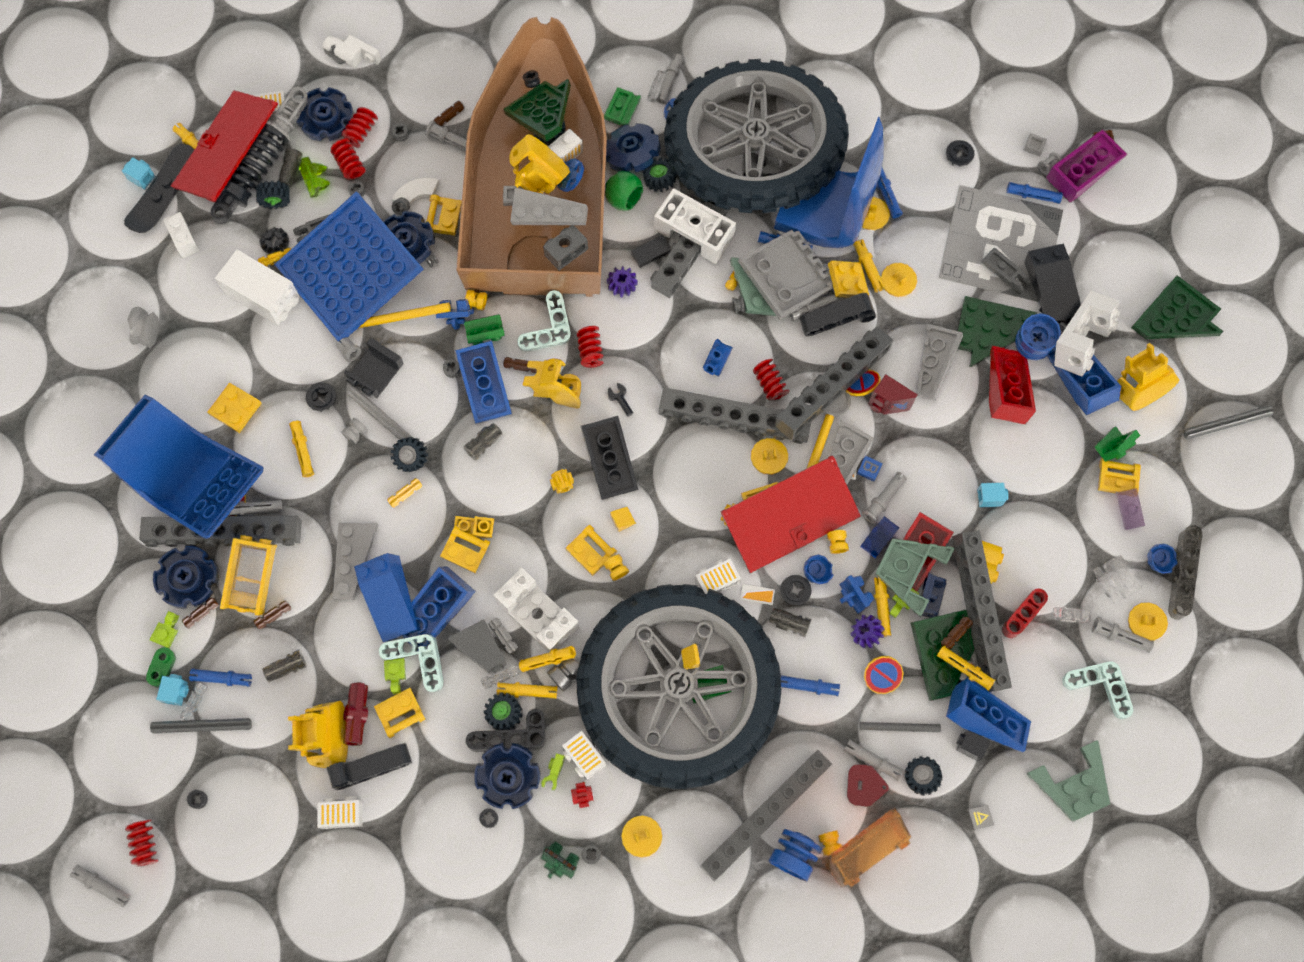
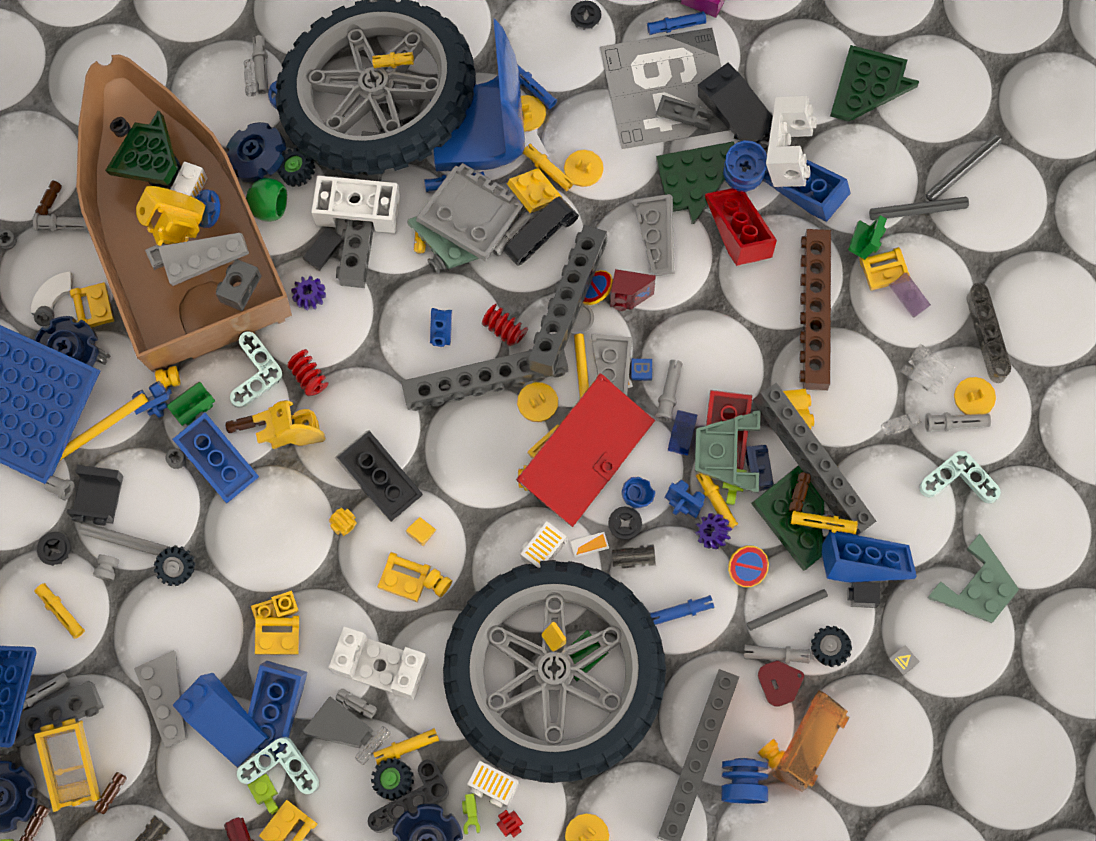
camera: 20 degrees left, 0 degrees up
yellow axle [387,478,422,508] -> none
clear smoke axle [463,423,503,461] -> none
yellow pin [519,645,576,672] -> none
flat silver wheel [547,659,579,692] -> none
green plate [604,87,641,125] -> none
black bar [608,383,633,417] -> none
yellow wheel [827,530,849,554] -> none
medium azure brick [977,483,1008,507] -> none
red beam [1002,588,1048,639] -> none
yellow piece [1117,343,1179,411] -> none
blue hair [1147,543,1177,574] -> none
none -> yellow pin [372,52,414,69]
none -> reddish brown brick [799,229,831,391]
none -> dark grey axle [869,196,969,220]

